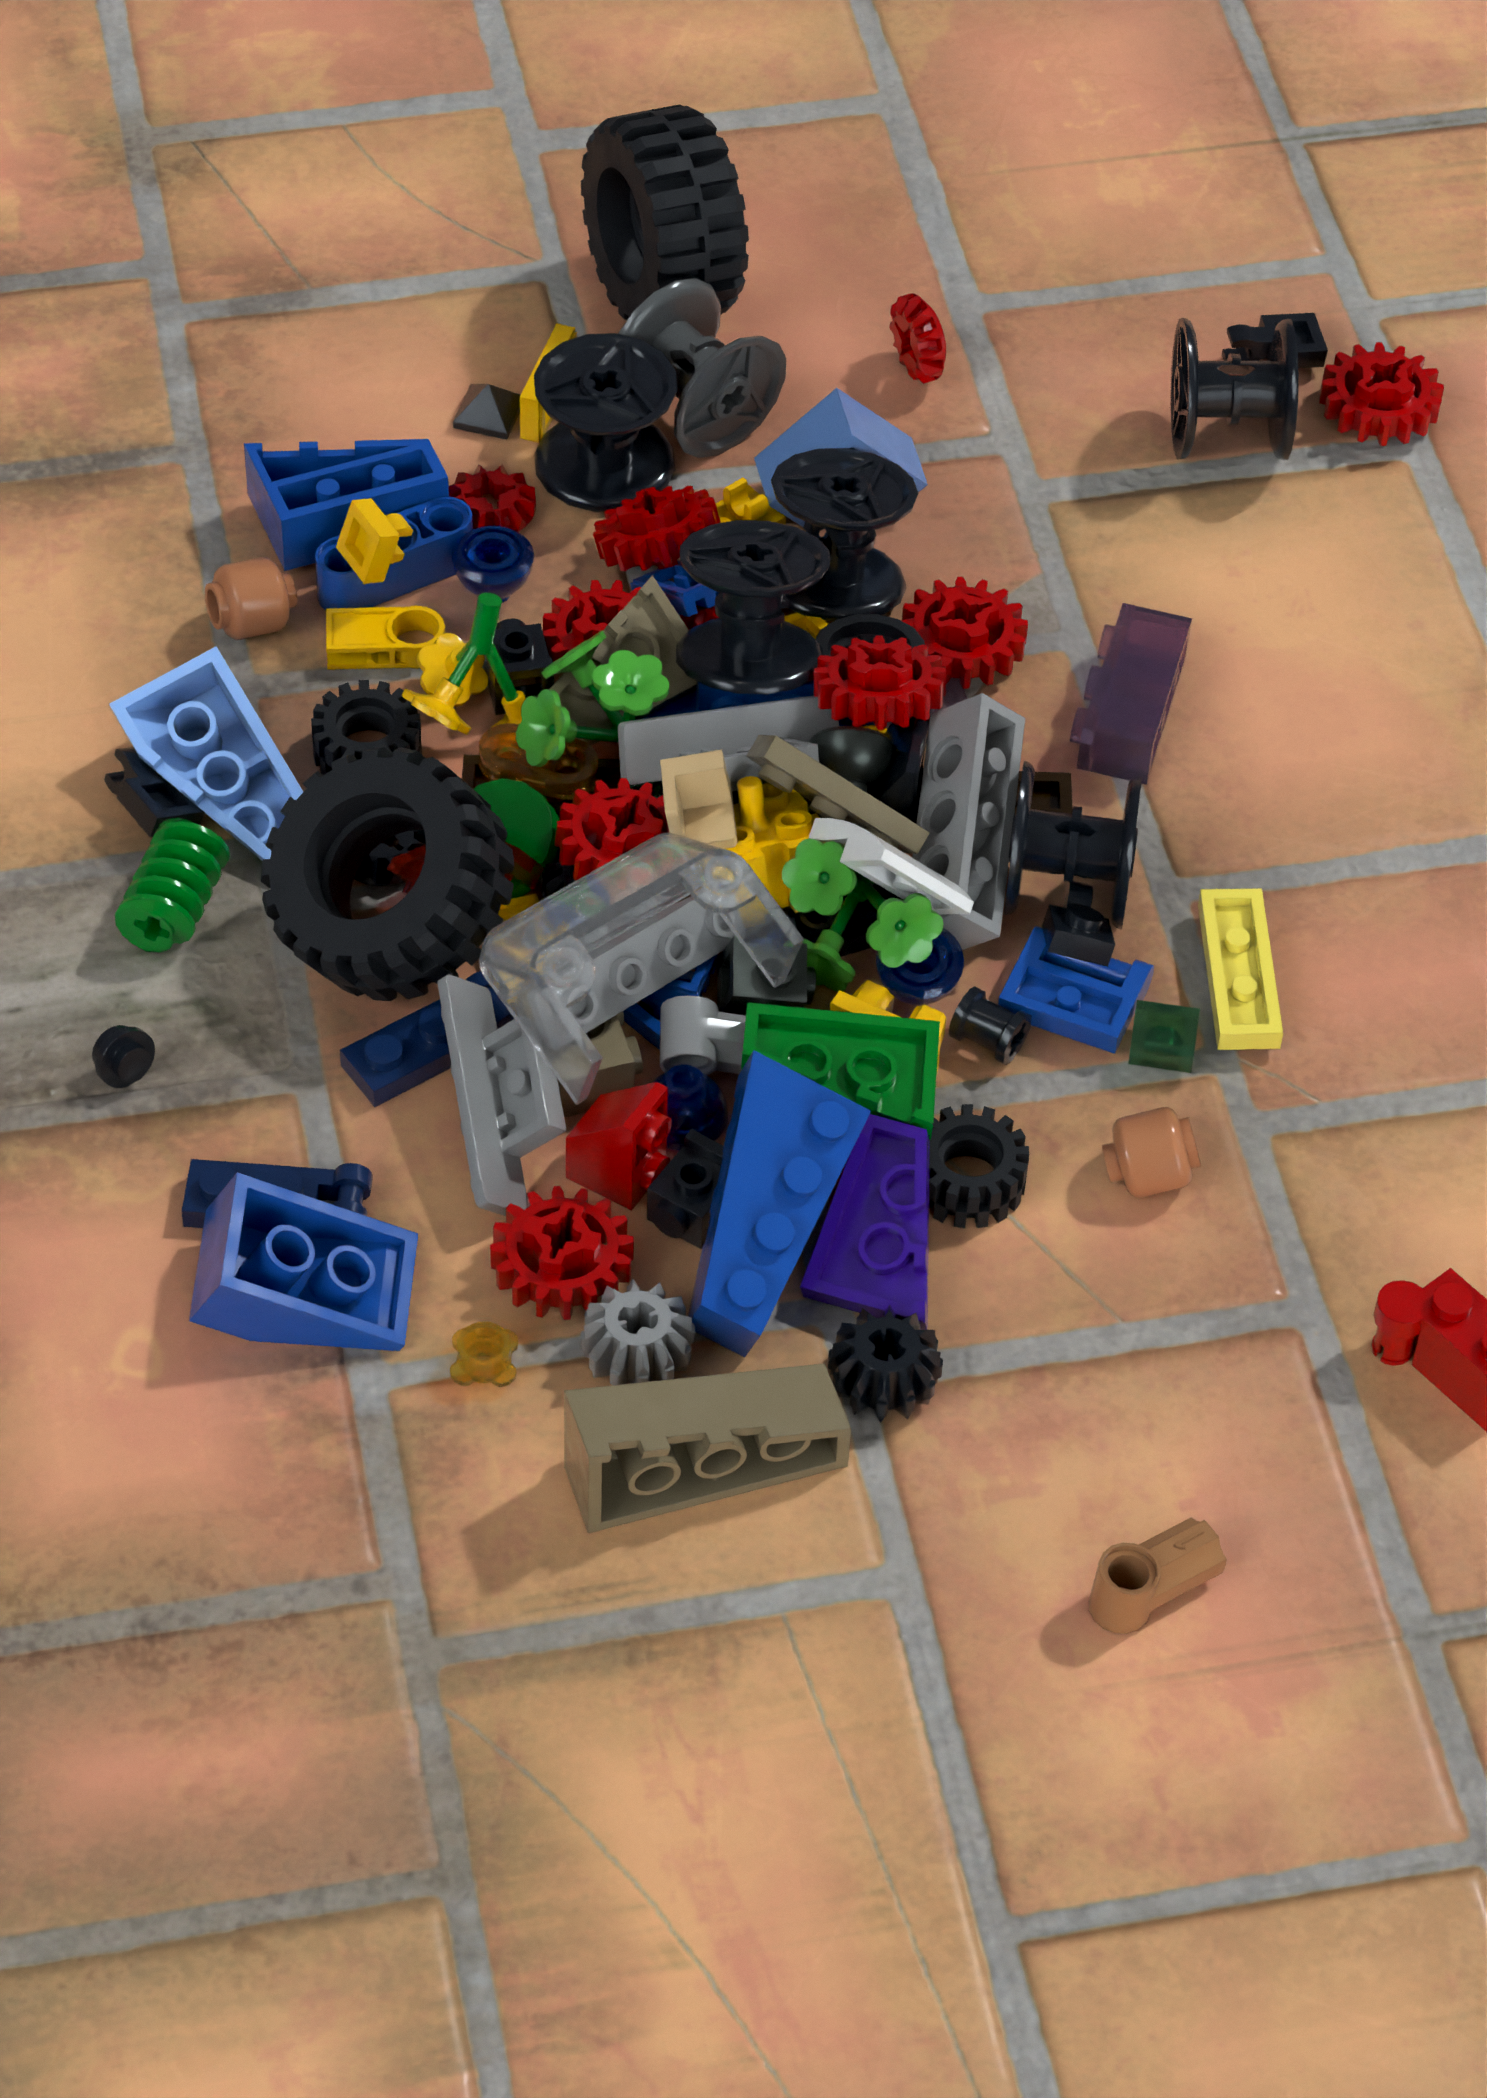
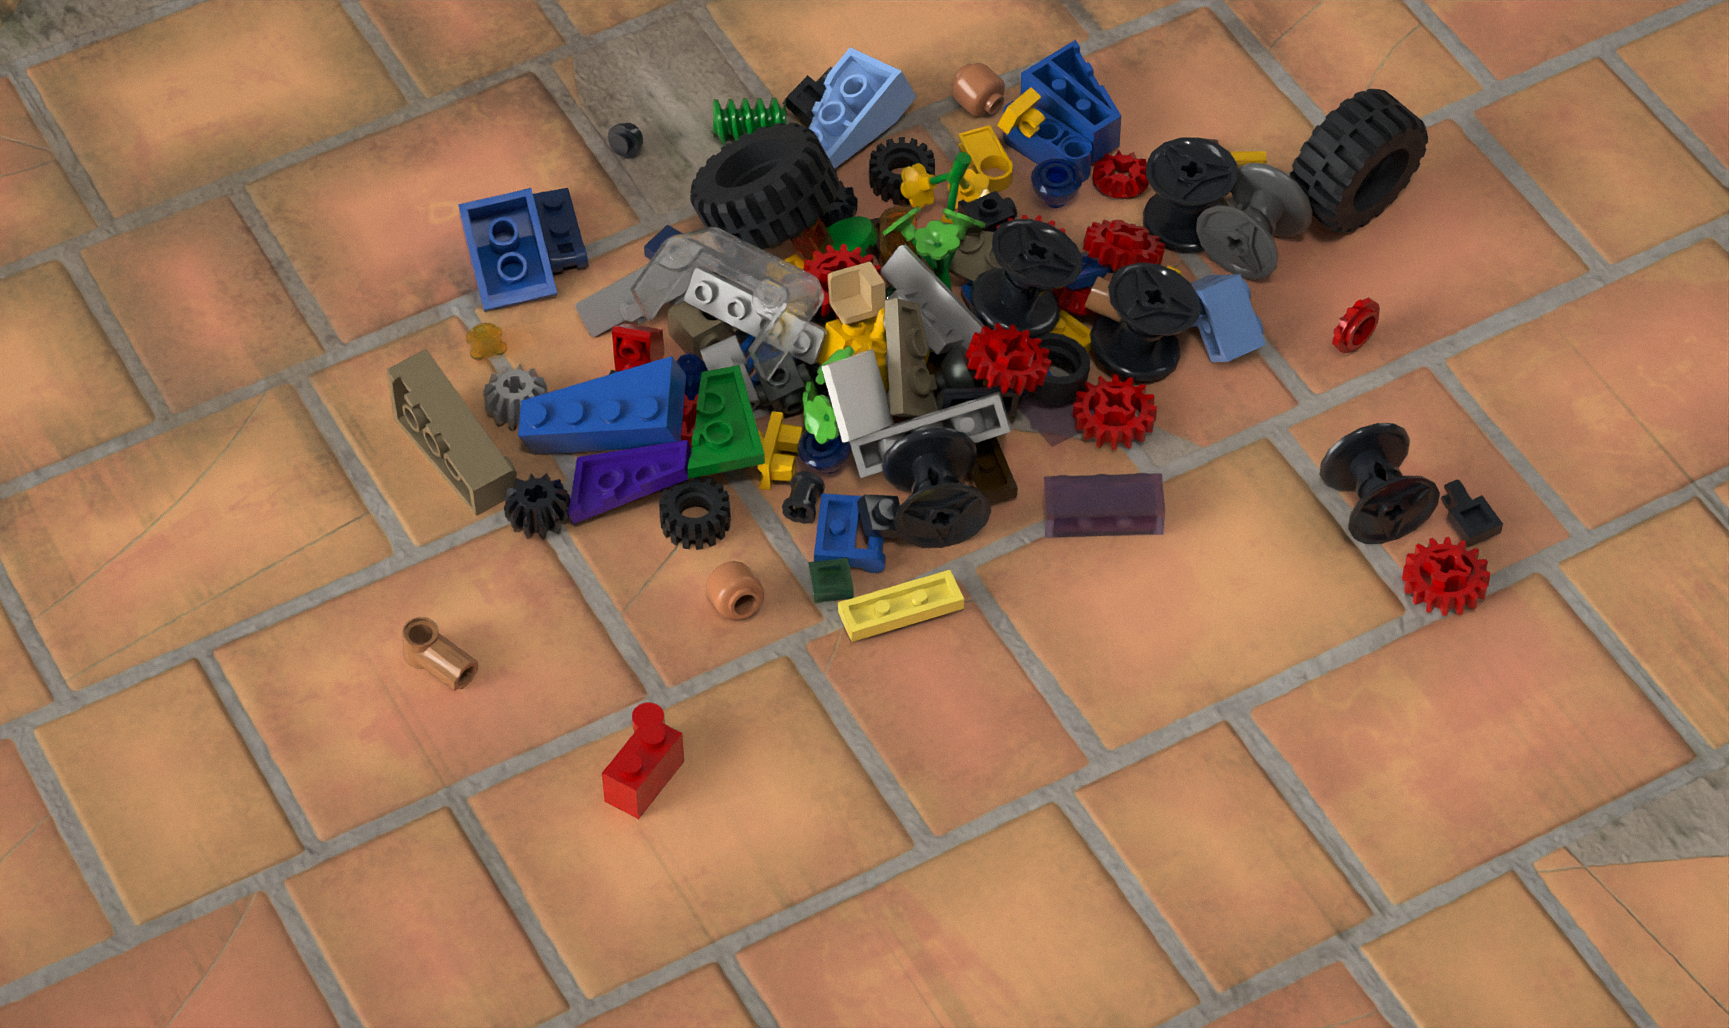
camera: 75 degrees right, 0 degrees up
red gear [490,1186,634,1320] -> none

